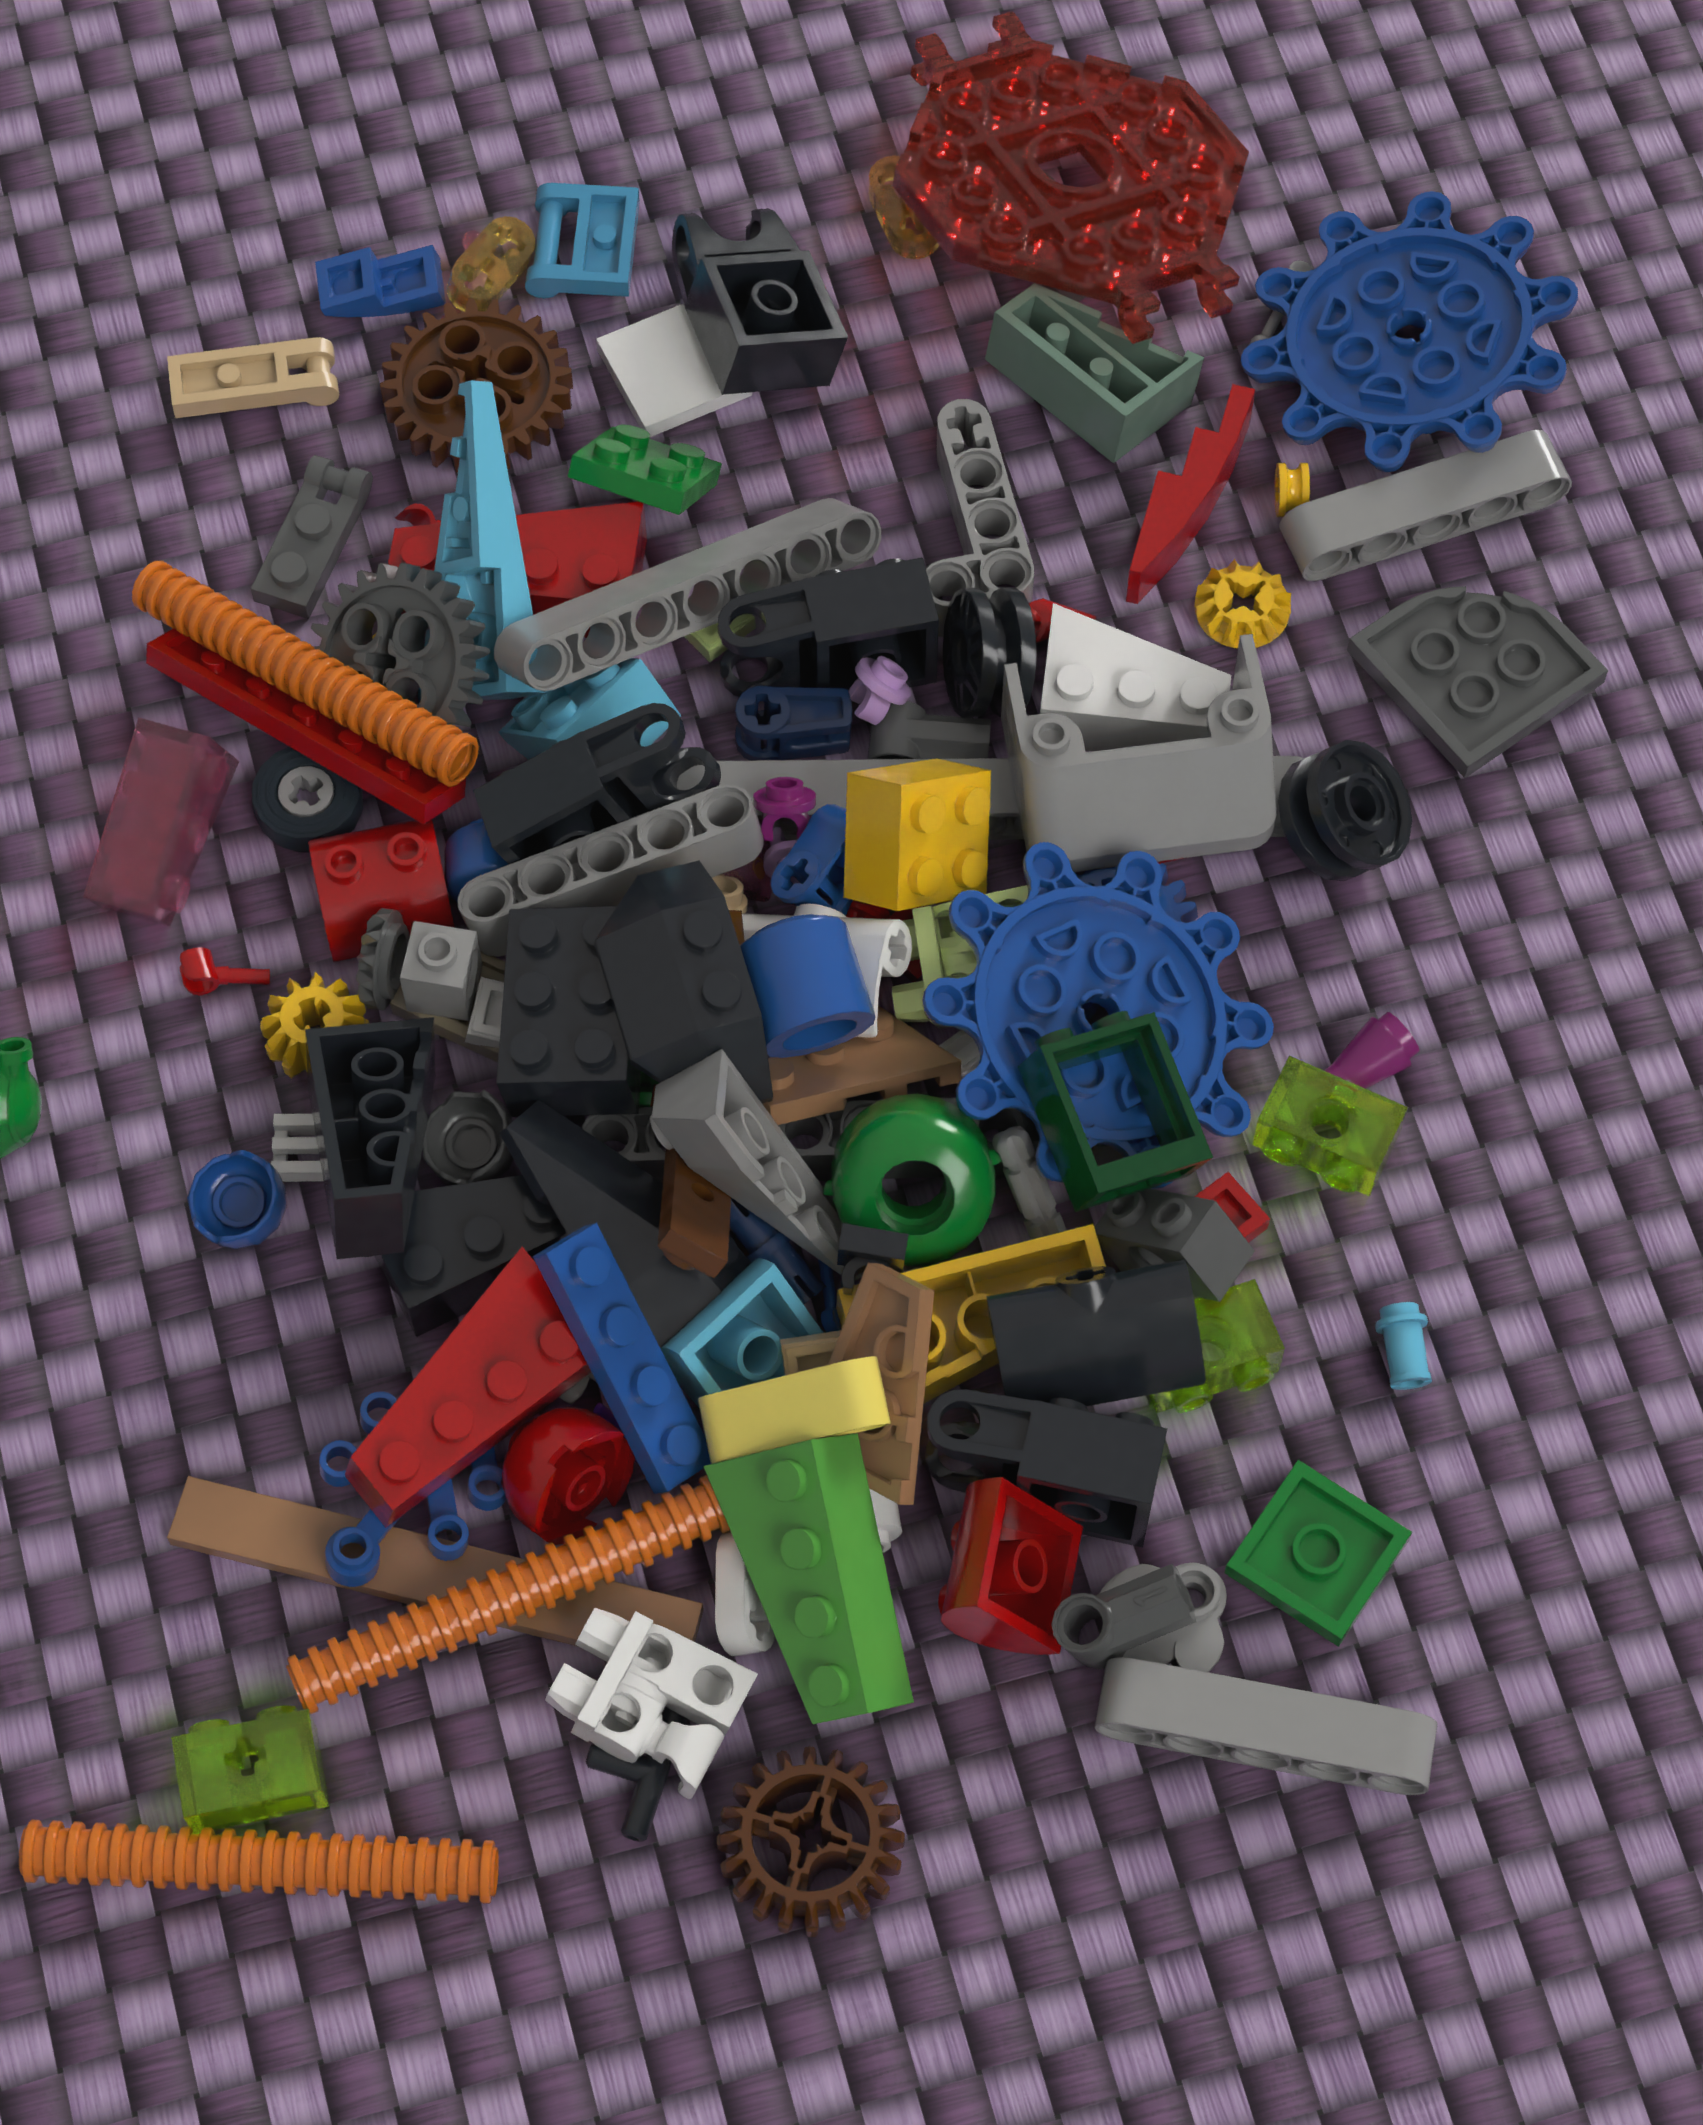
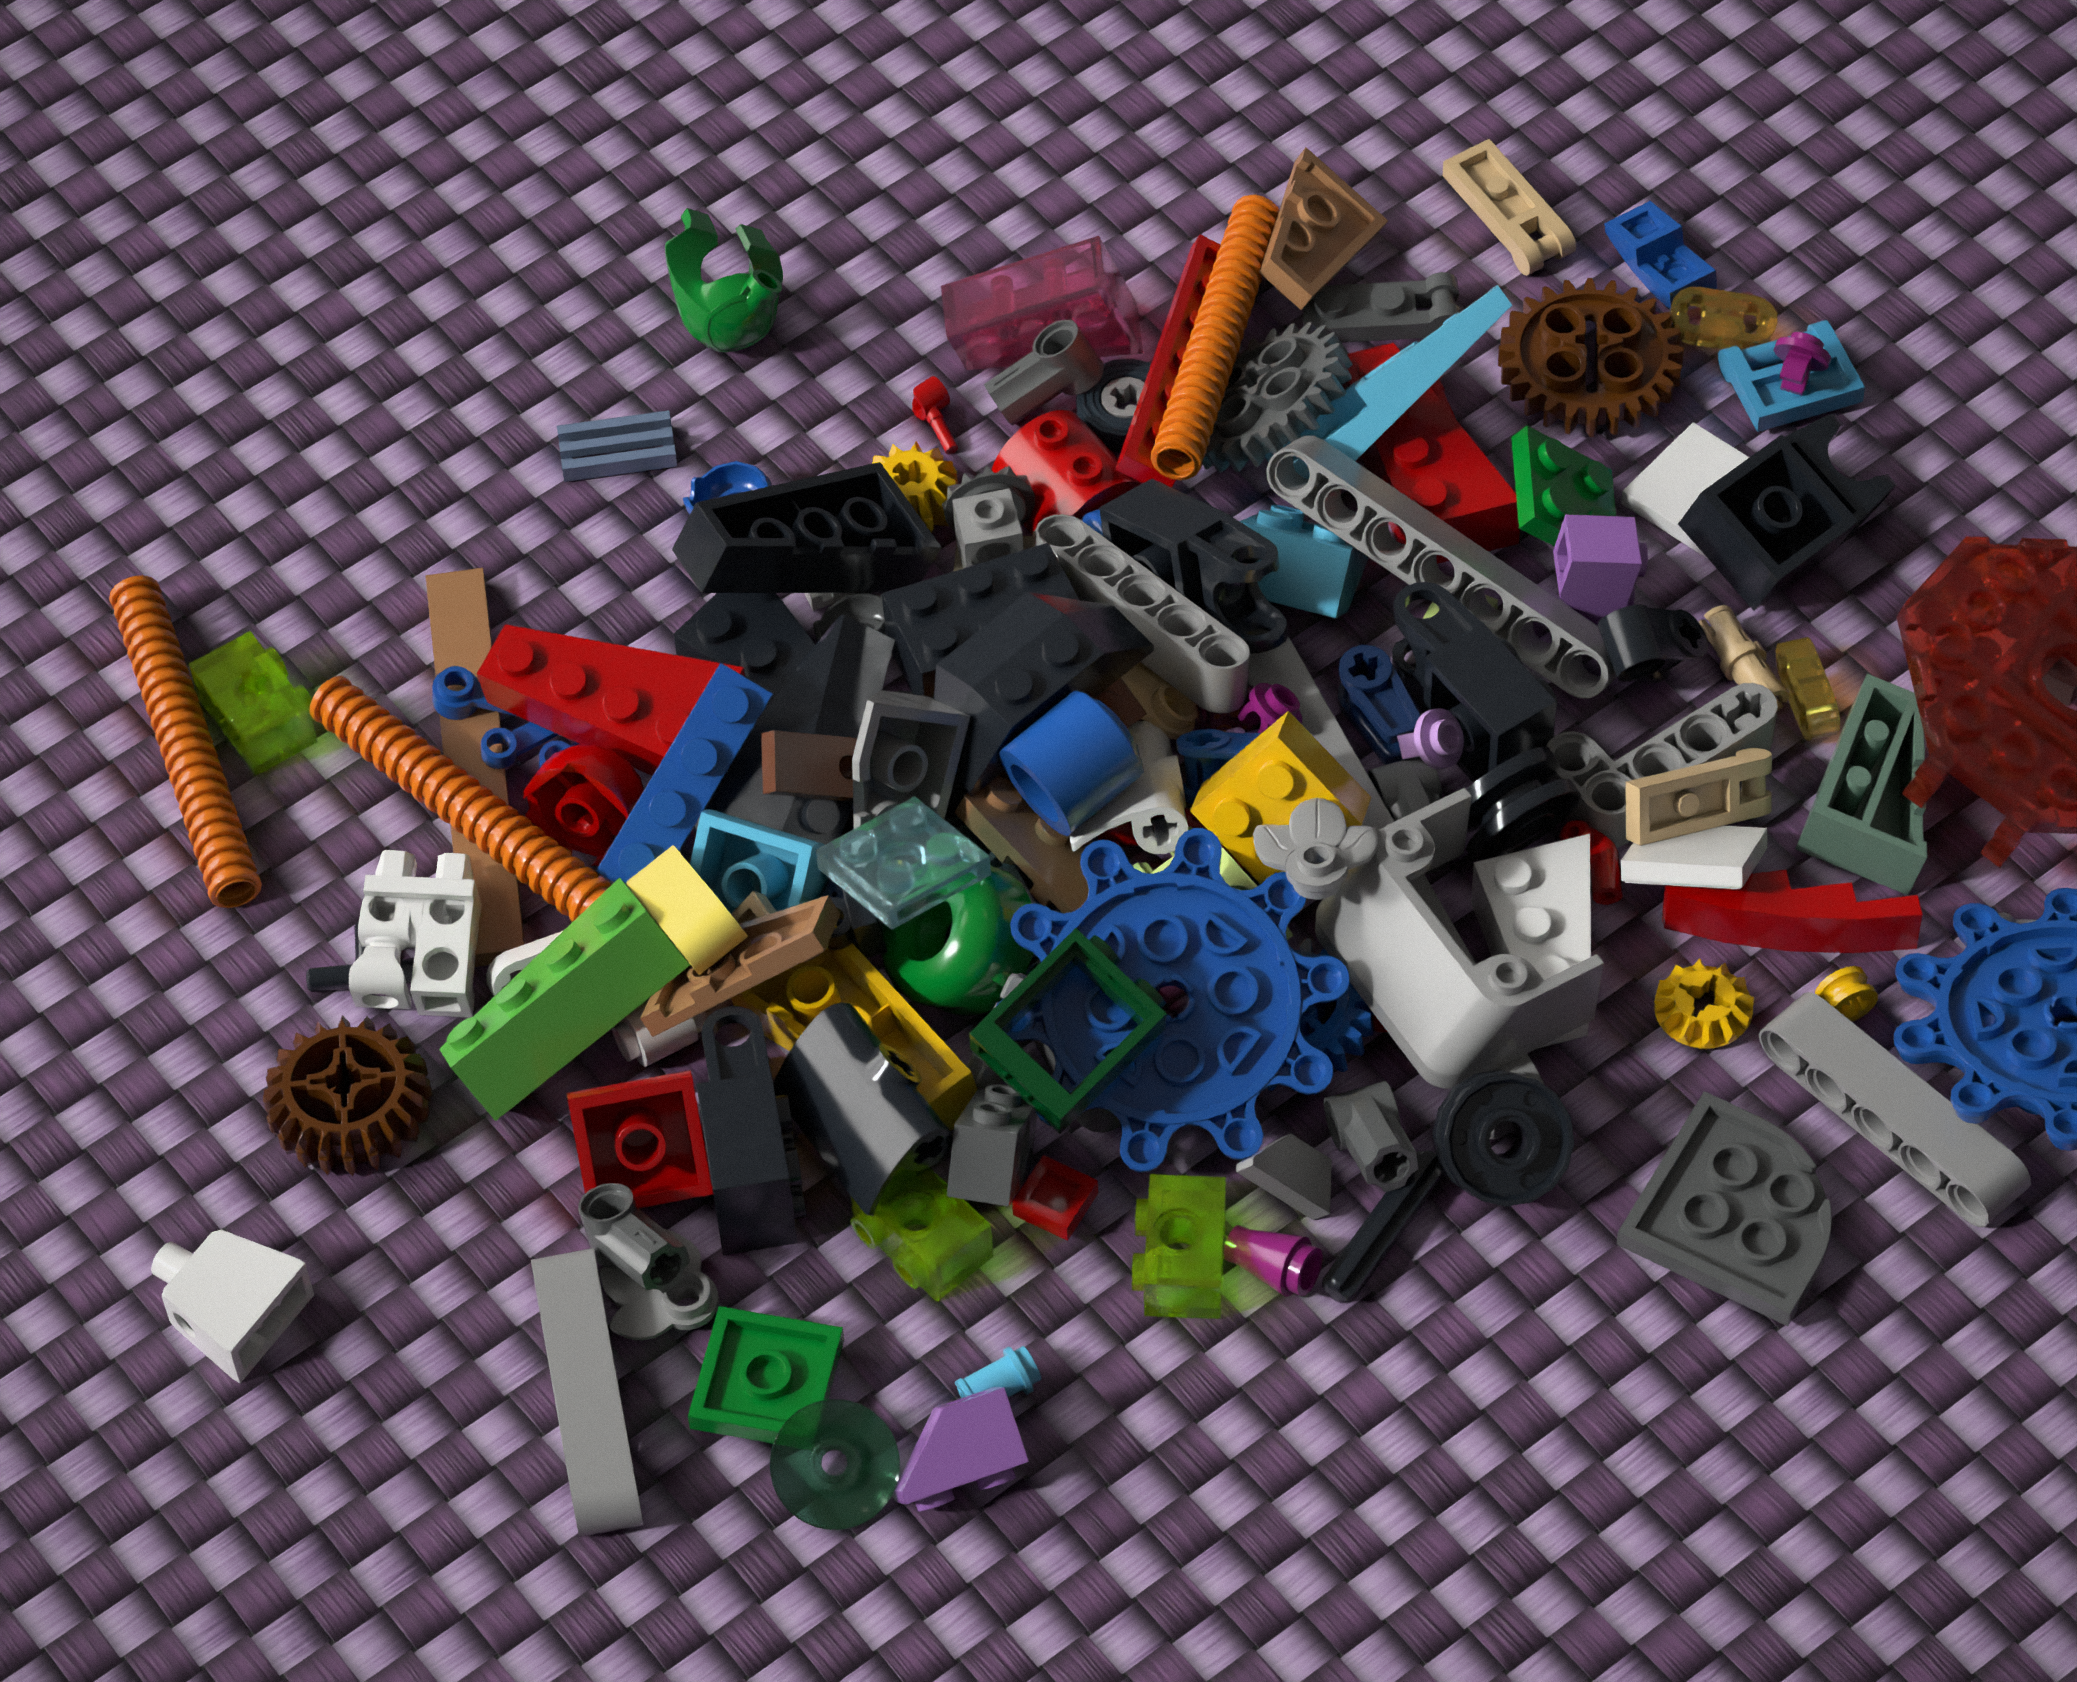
camera: 70 degrees right, 10 degrees down
none -> white torso [151,1230,314,1383]
none -> sand blue tile [557,410,677,482]
none -> clear green dish [770,1399,900,1530]
none -> clear light blue plate [816,796,991,929]
none -> medium lavender slope [894,1387,1029,1512]
none -> dark grey piece [984,319,1104,426]
none -> light grey tile [1236,1134,1332,1220]
none -> light grey plate [1253,797,1378,900]
none -> medium nougat wing [1259,147,1388,310]
none -> black axle [1322,1150,1445,1303]
none -> dark grey piece [1324,1081,1418,1192]
none -> medium lavender slope [1553,515,1648,626]
none -> black piece [1597,604,1708,683]
none -> white tile [1621,826,1767,889]
none -> tan plate [1626,748,1772,846]
none -> tan pin [1699,605,1789,711]
none -> magenta plate [1774,332,1831,396]
none -> clear yellow beam [1776,637,1840,741]

